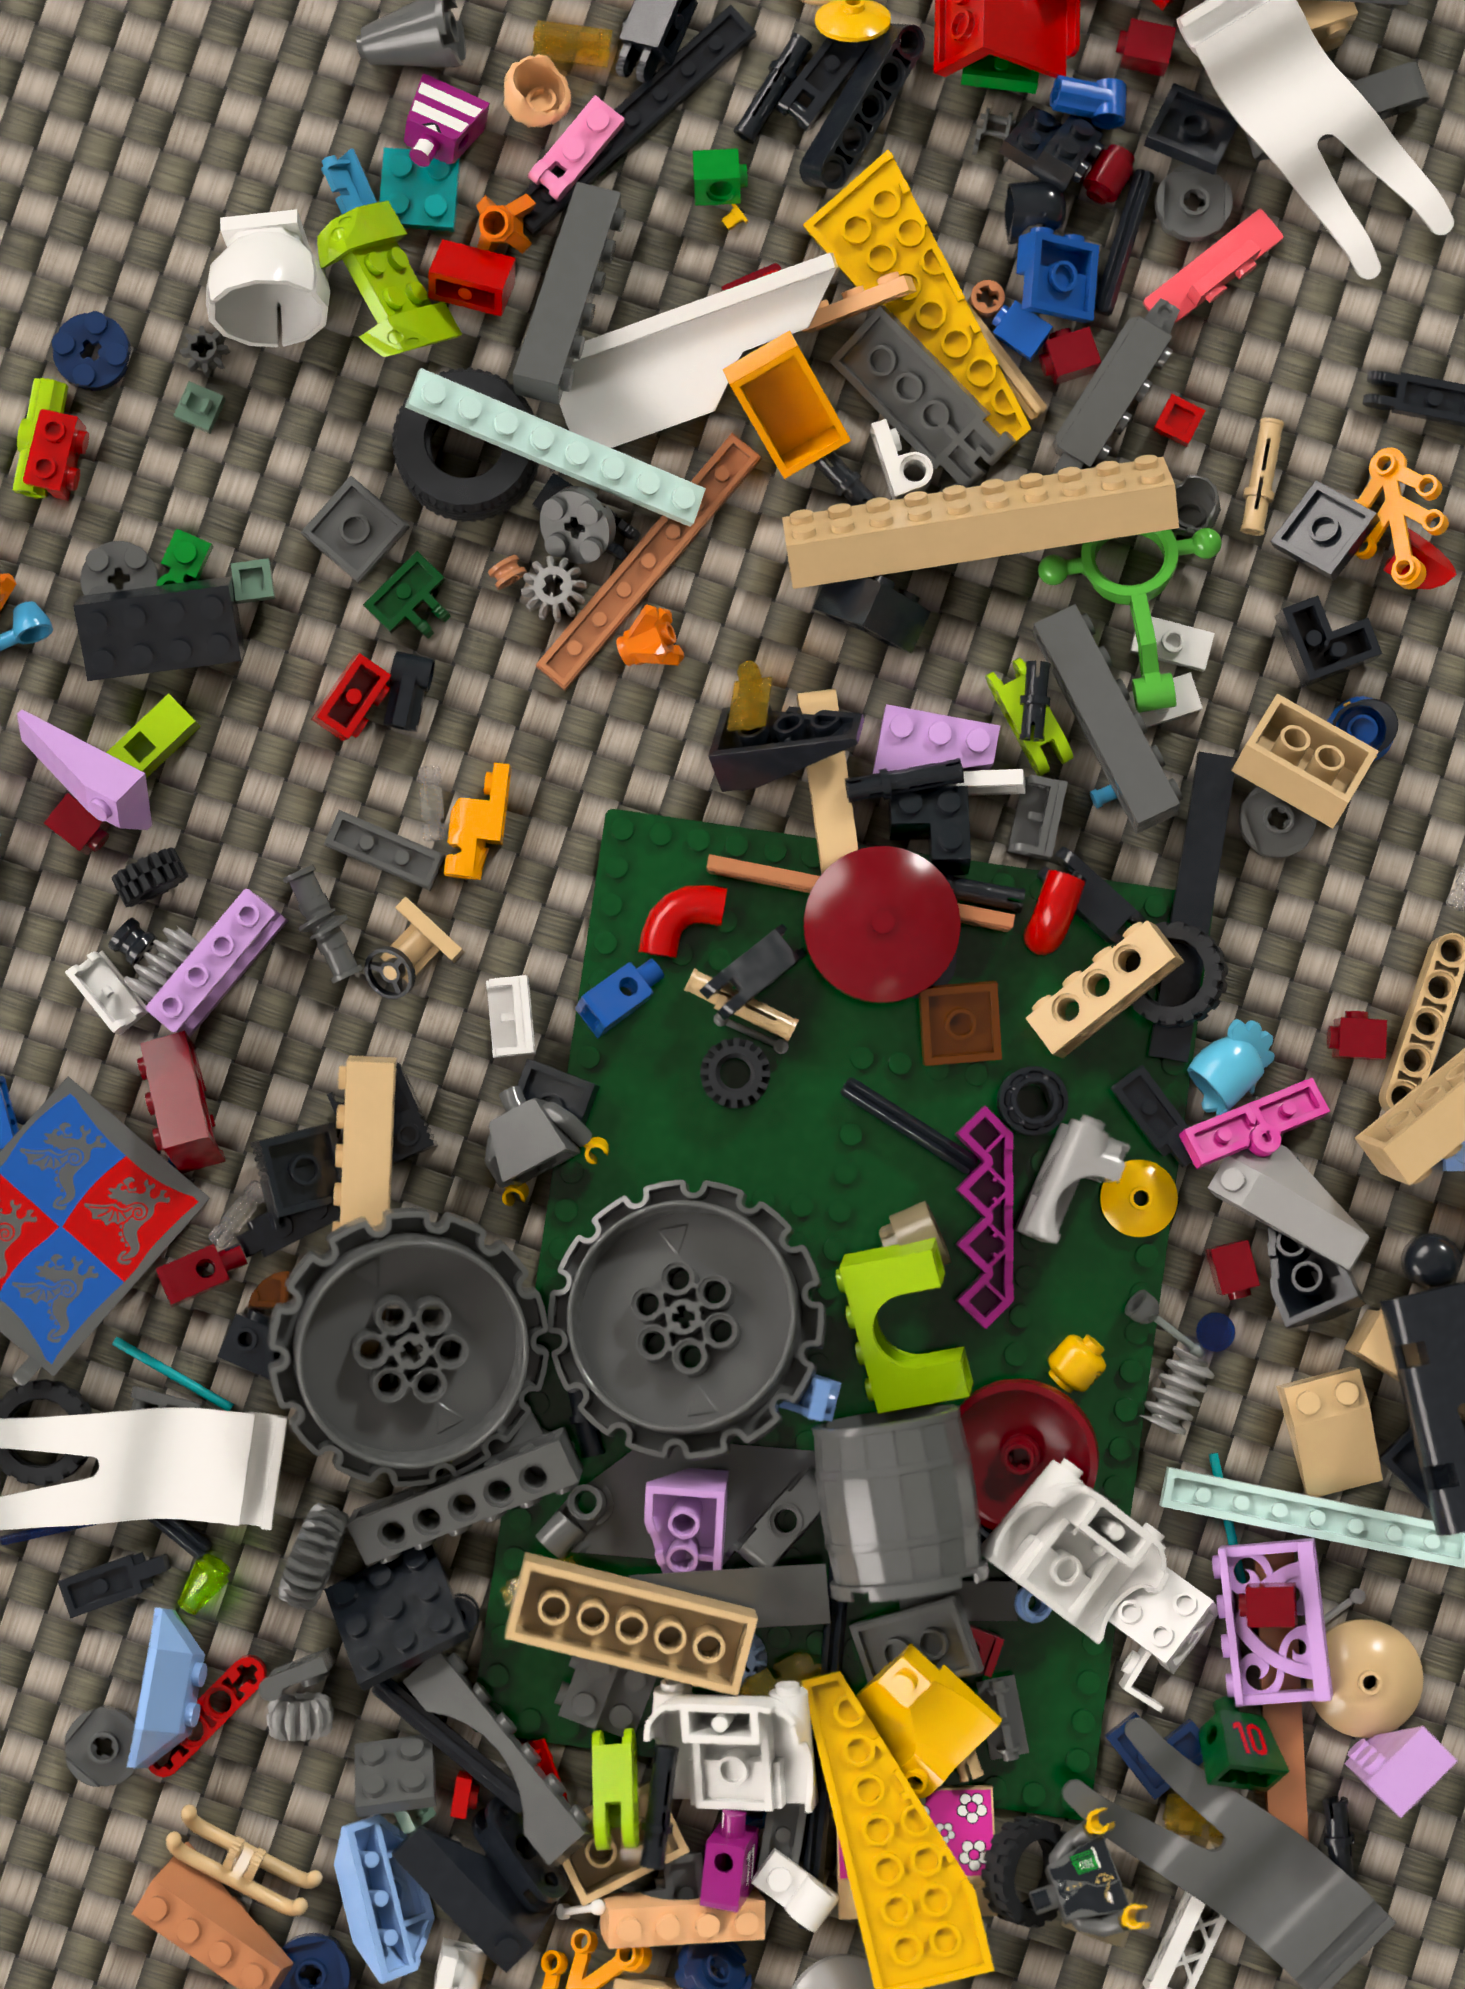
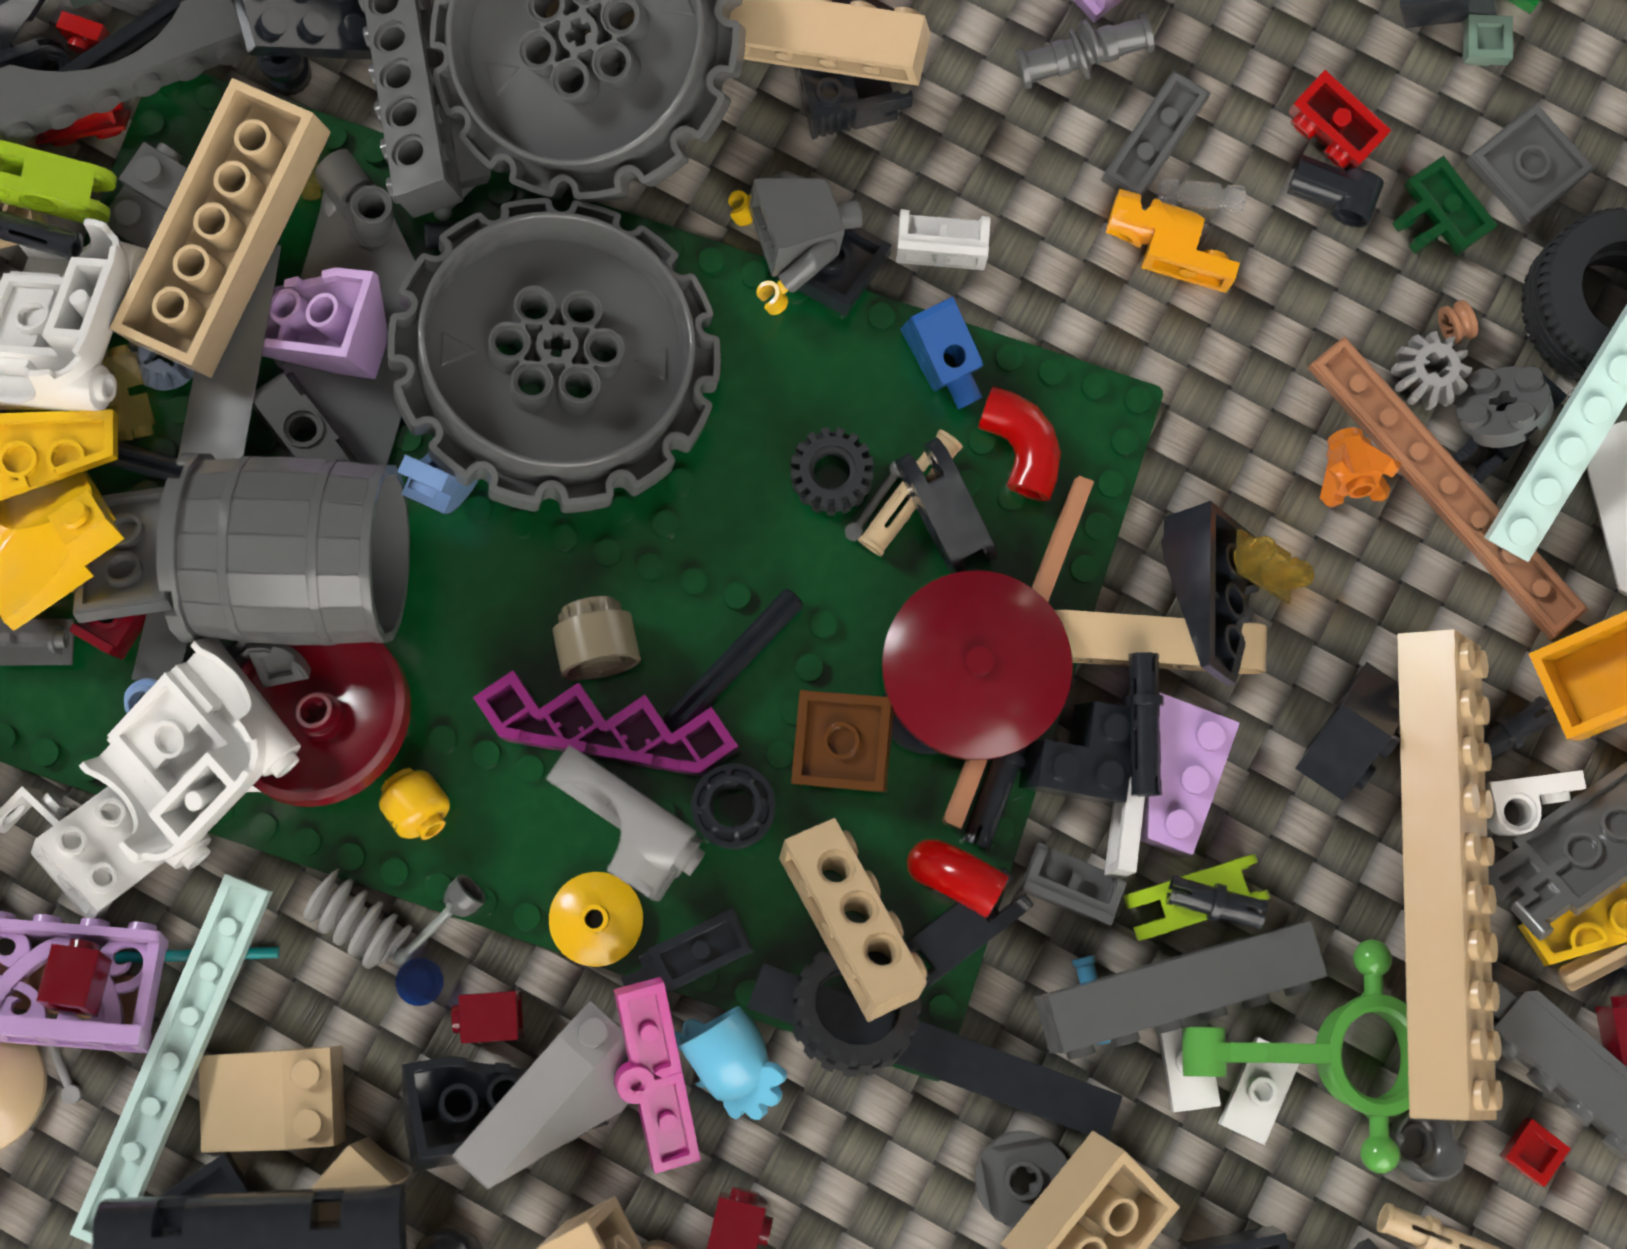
camera: 100 degrees right, 5 degrees down
tan piece [364,896,465,999] -> none
lime arch [836,1237,973,1414] -> none
none -> dark grey tile [247,642,311,688]

